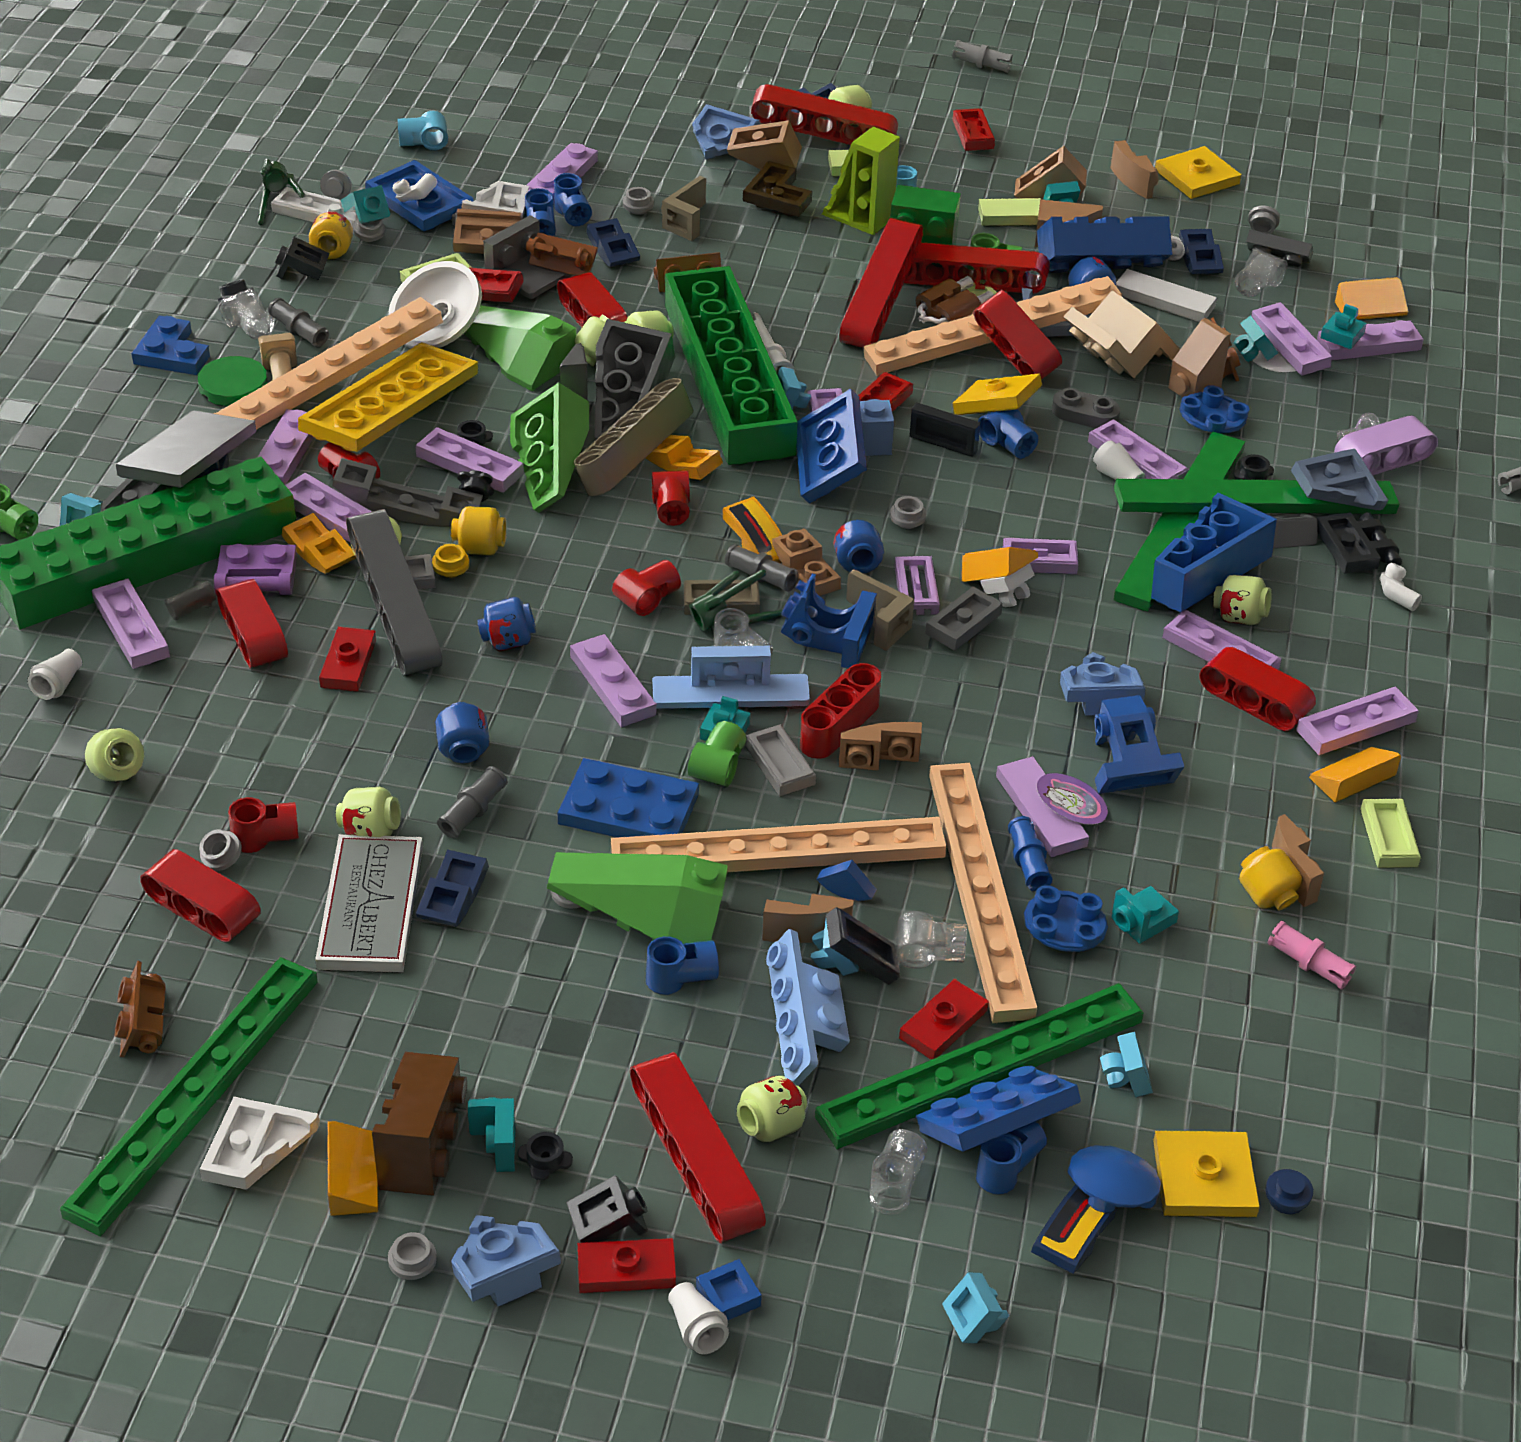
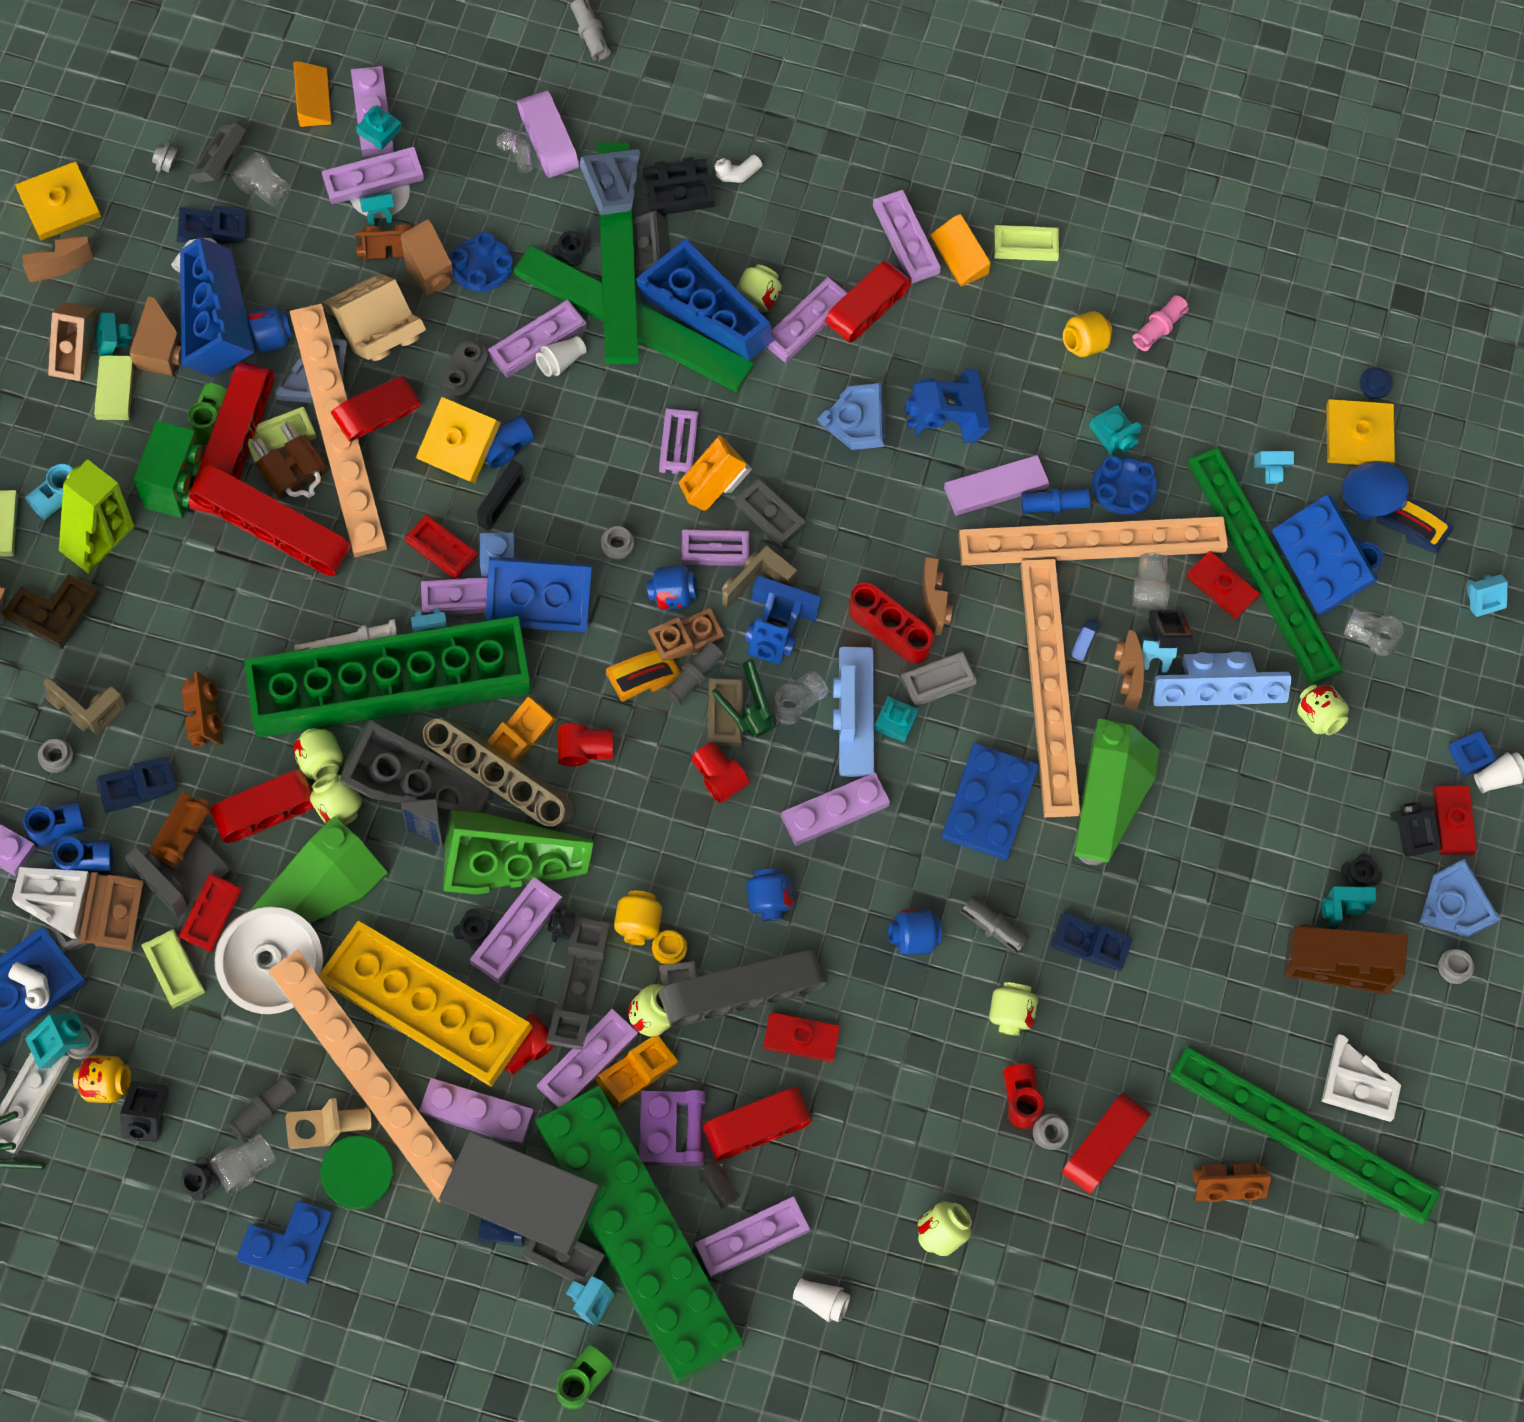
camera: 90 degrees left, 25 degrees up
light grey tile [315,834,423,972] -> none
light orange slope [328,1121,378,1216] -> none
red beam [630,1052,766,1243] -> none
blue piece [646,936,719,995] -> none
bright green piece [688,721,747,787] -> none
sticker [1037,773,1108,825] -> none
white tile [1116,269,1217,322] -> none
medium nougat slope [1272,814,1324,907] -> none

